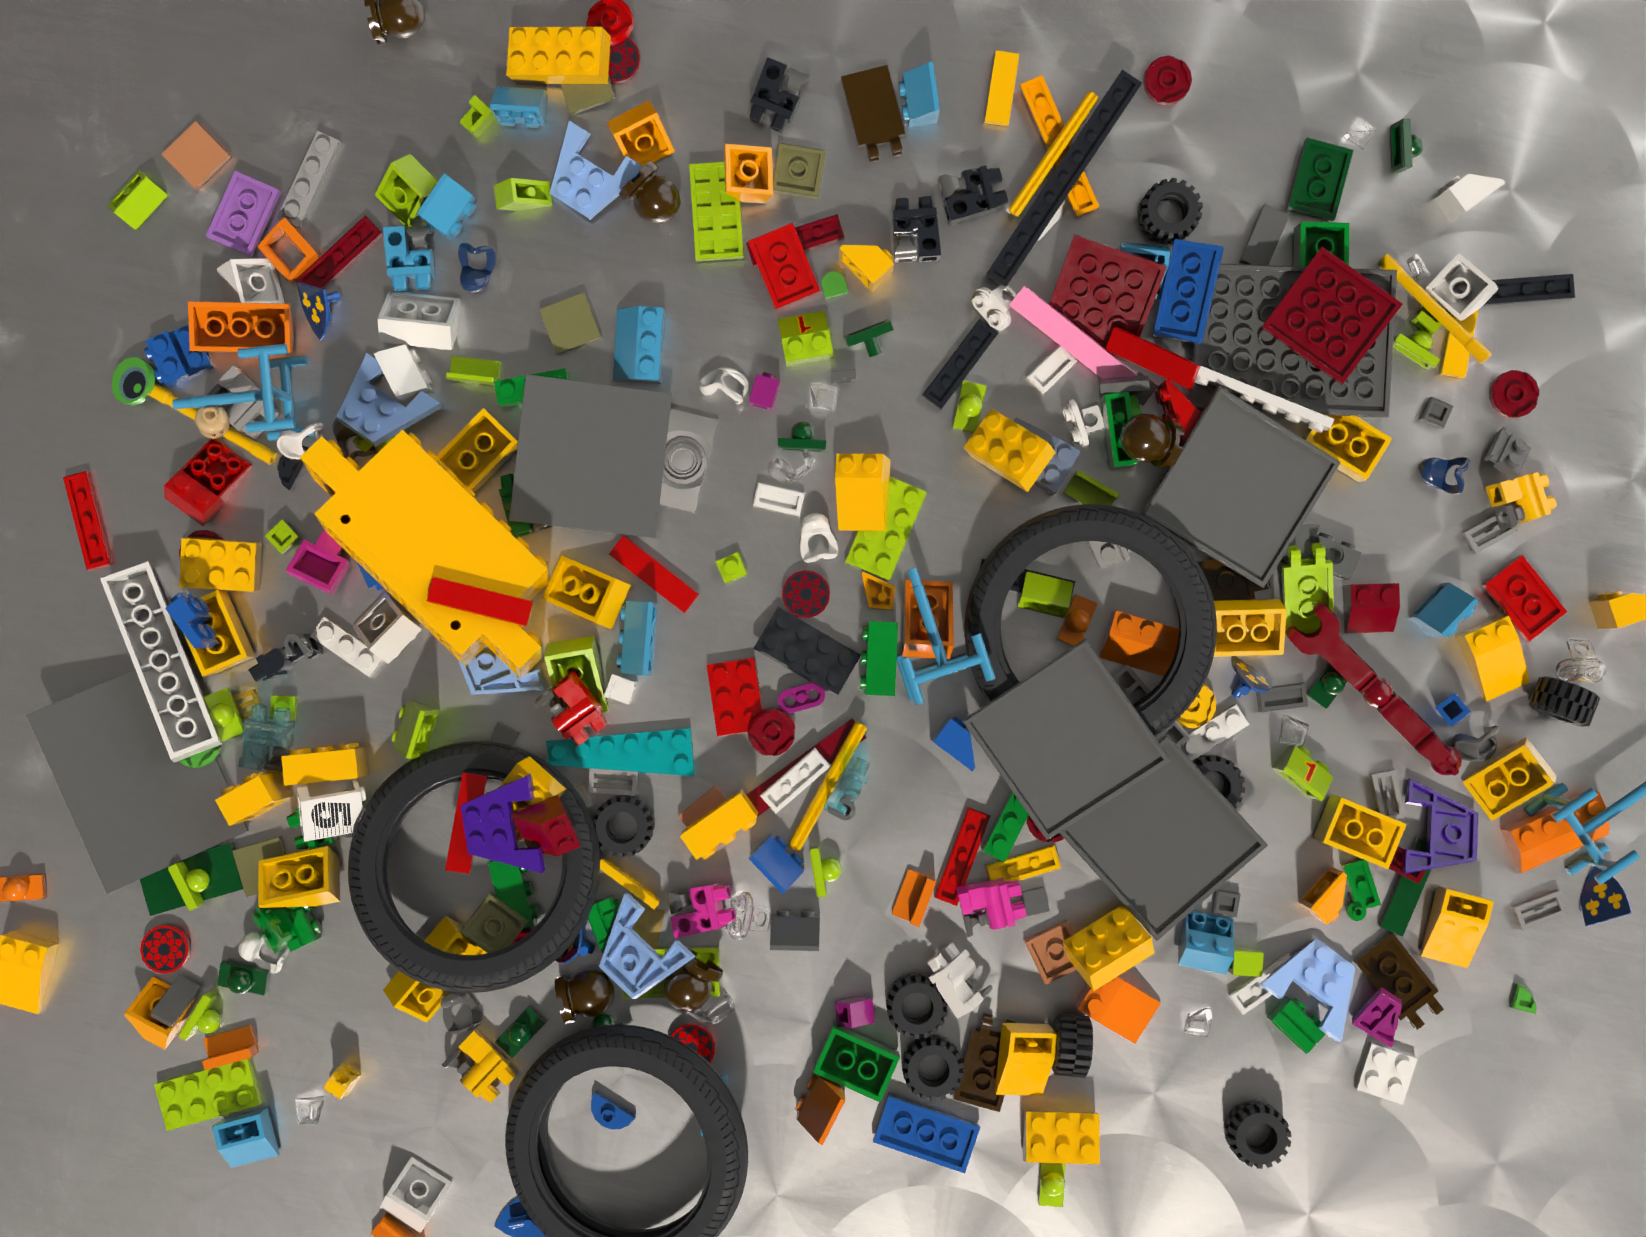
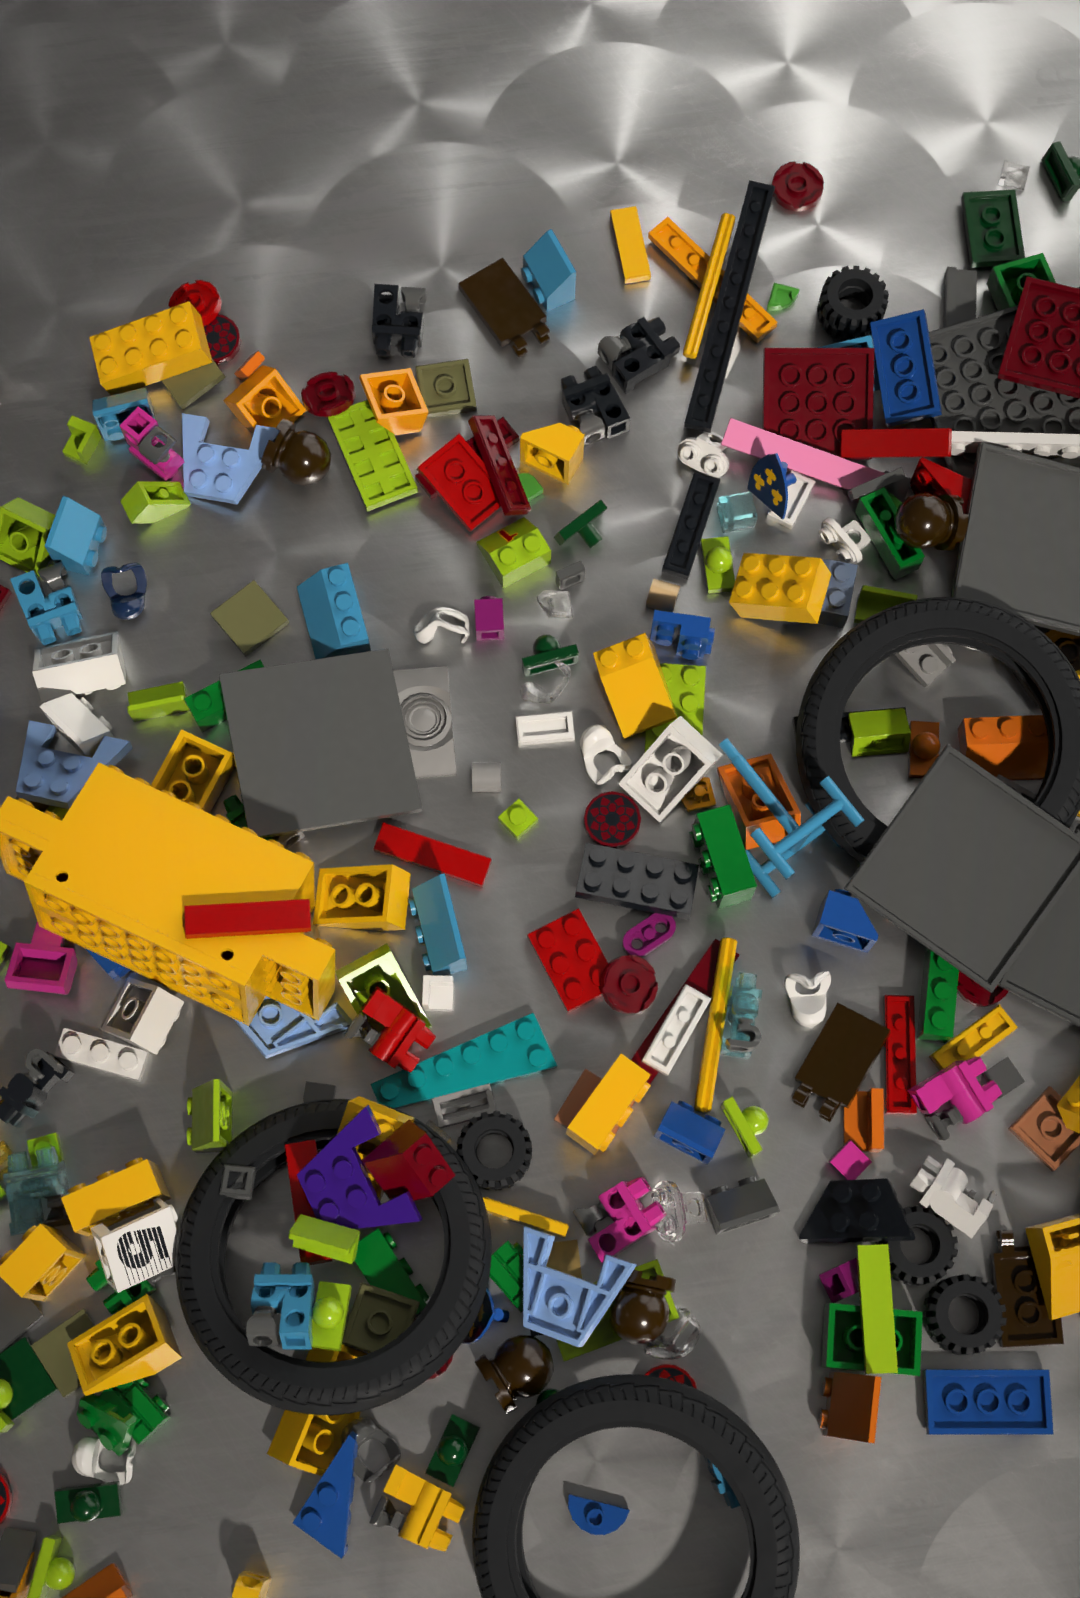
camera: 15 degrees left, 15 degrees down
none -> dark pink hips [119,406,184,481]
none -> dark grey tile [219,1164,256,1200]
none -> orange tile [234,351,265,380]
none -> dark azure hips [246,1262,315,1349]
none -> lime panel [288,1214,360,1264]
none -> blue wing [293,1431,358,1559]
none -> dark red tile [301,372,356,417]
none -> lime tile [312,1281,352,1351]
none -> dark red tile [468,415,532,516]
none -> light grey brick [472,762,501,792]
none -> white slope [618,716,723,823]
none -> tan brick [646,578,681,612]
none -> blue plate [650,610,715,660]
none -> clear light blue panel [716,492,757,533]
none -> dark blue shield [747,453,796,519]
none -> bright green tile [767,283,800,311]
none -> white piece [784,971,831,1027]
none -> dark brown tile [792,1003,891,1122]
none -> black wing [799,1178,915,1244]
none -> dark pink tile [829,1140,872,1180]
none -> lime tile [856,1244,898,1374]

